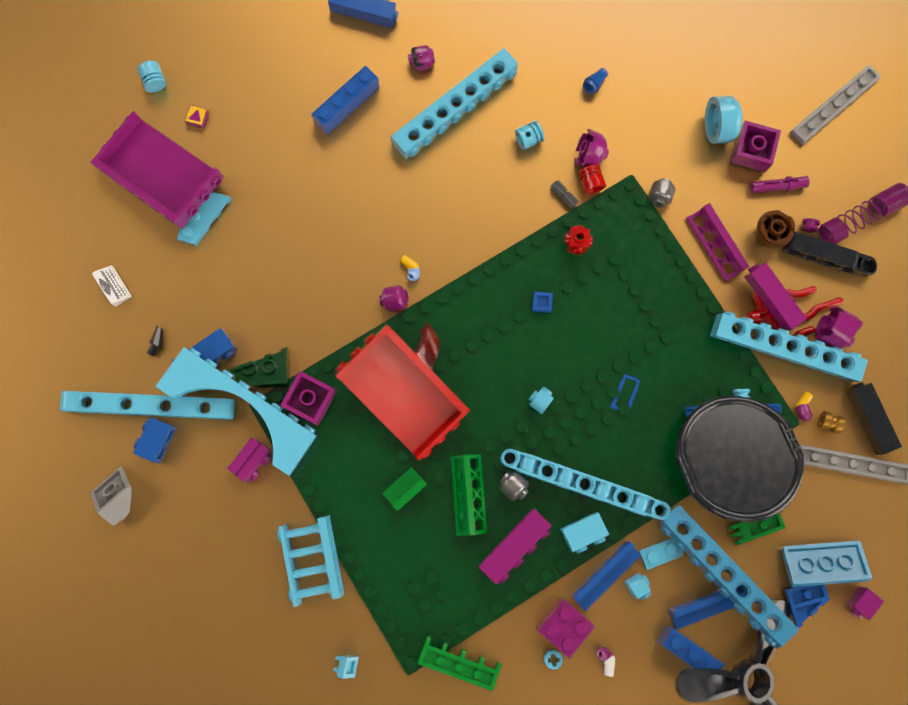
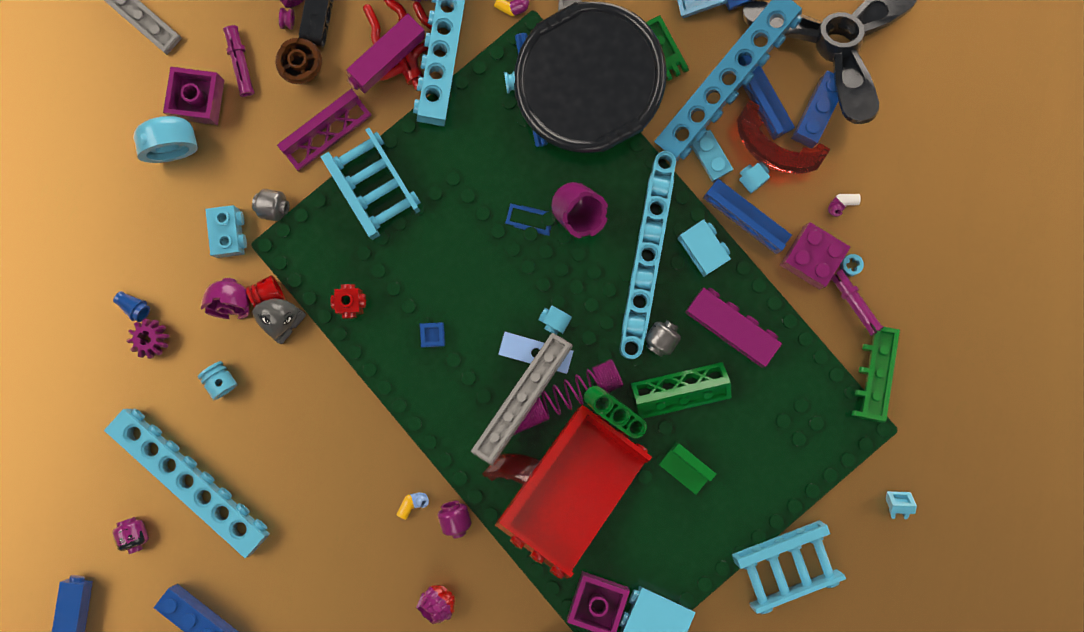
camera: 90 degrees left, 5 degrees up
none -> magenta gear [127,319,170,359]
none -> medium azure brick [205,205,247,258]
none -> dark grey piece [252,298,298,339]
none -> medium azure fence [320,128,421,240]
none -> magenta piece [416,585,455,624]
none -> light grey tile [471,333,573,466]
none -> light blue tile [498,332,573,374]
none -> magenta piece [514,359,623,435]
none -> magenta cylinder [551,182,608,238]
none -> green beam [584,386,647,438]
none -> clear red windscreen [736,100,830,174]
none -> magenta pin [831,269,884,336]

